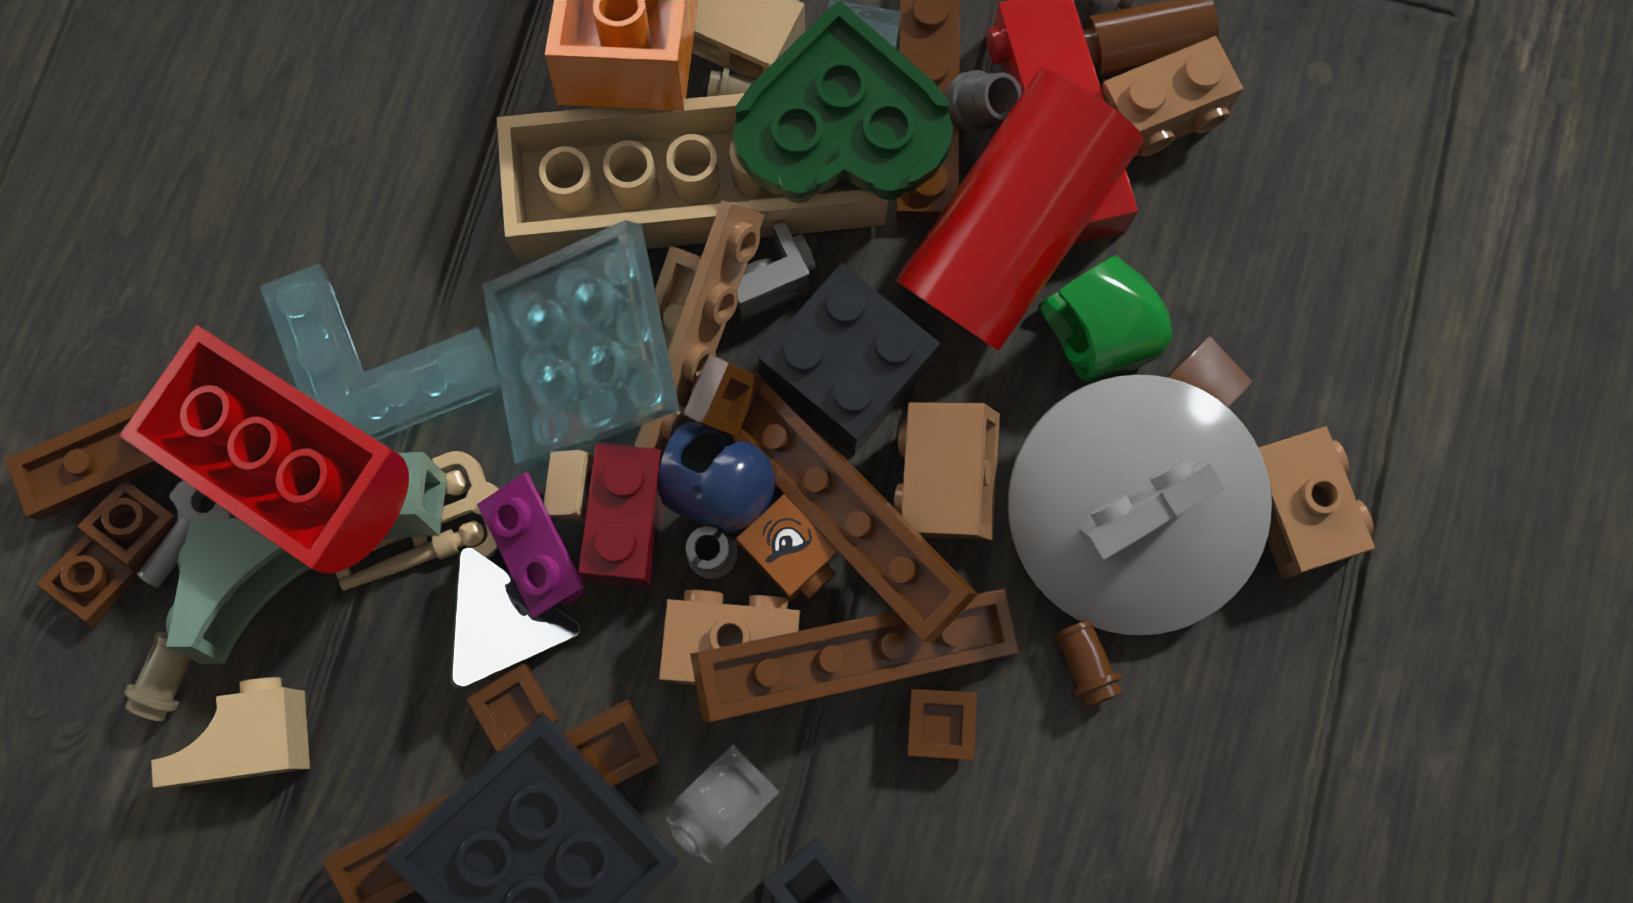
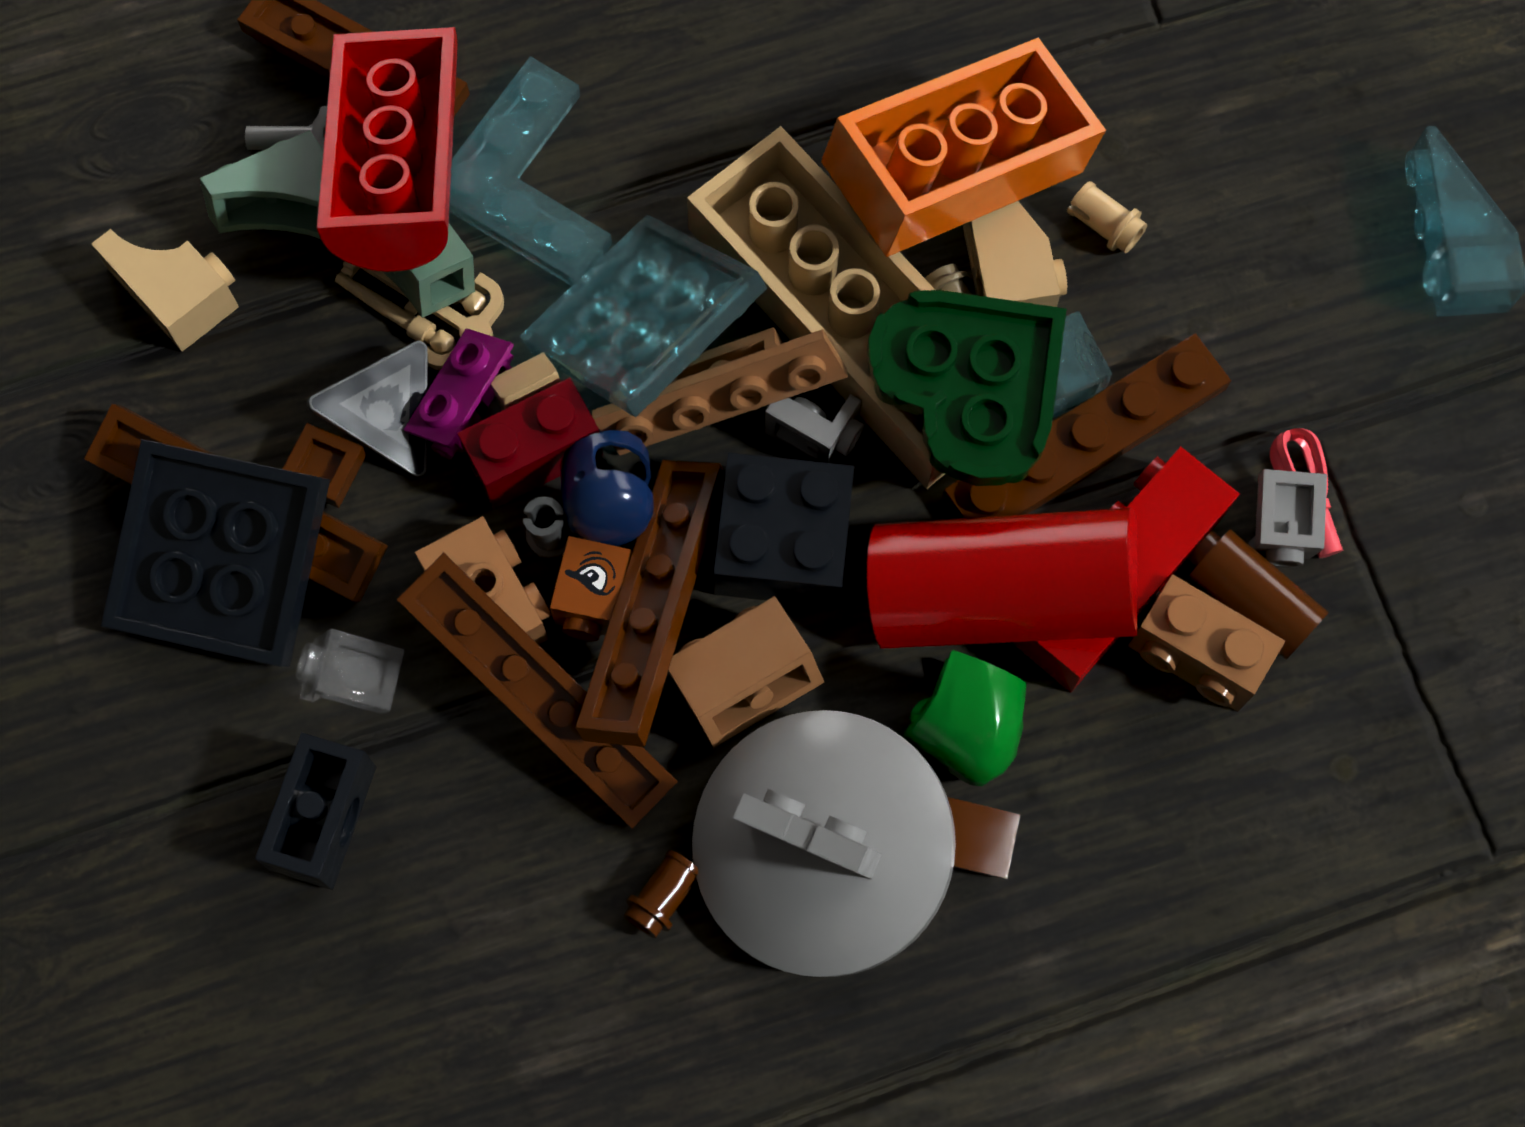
camera: 55 degrees right, 5 degrees down
reddish brown slope [36,479,176,629] -> none
dark tan pin [124,632,191,721] -> none
reddish brown plate [683,354,762,436] -> none
reddish brown plate [906,689,977,760] -> none
dark grey piece [946,70,1022,133] -> none
medium nougat brick [1259,426,1375,580] -> none

